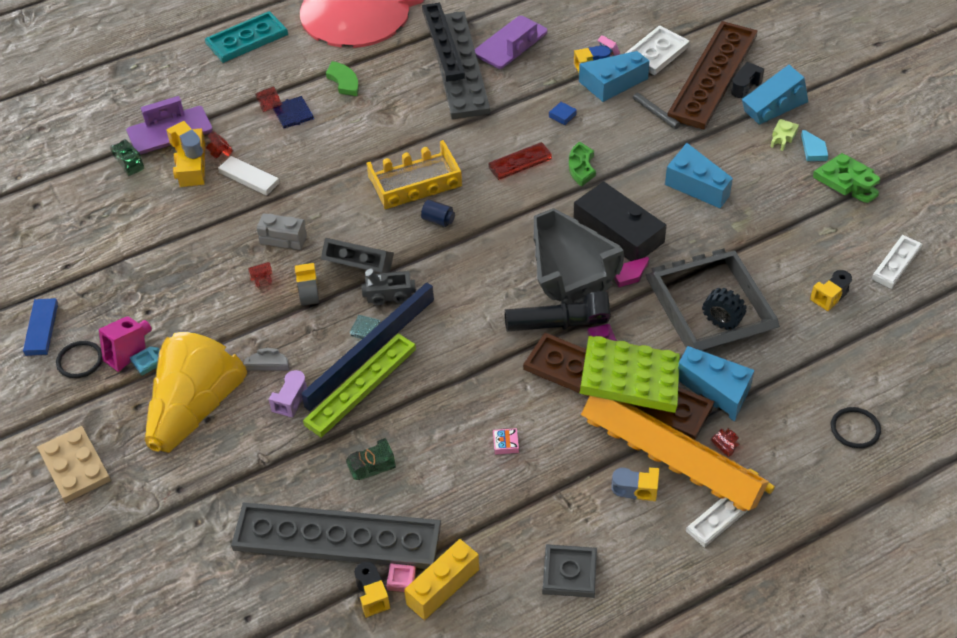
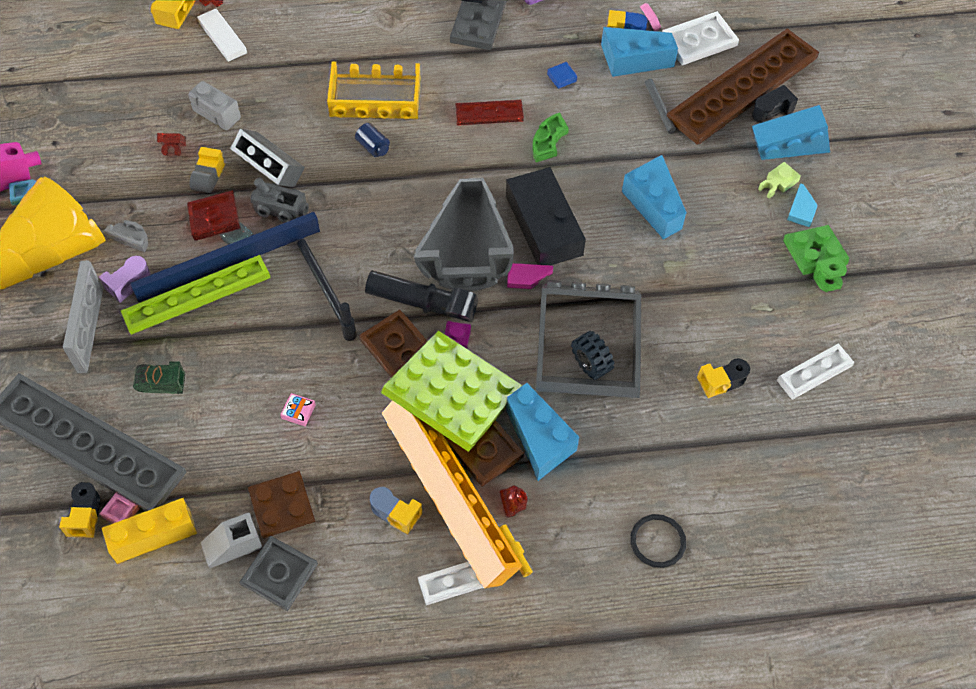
camera: 20 degrees right, 10 degrees up
none -> light grey tile [63,261,103,373]
none -> clear red tile [187,190,241,241]
none -> light grey slope [201,512,263,569]
none -> reddish brown plate [248,471,316,539]
none -> black bar [297,239,357,341]

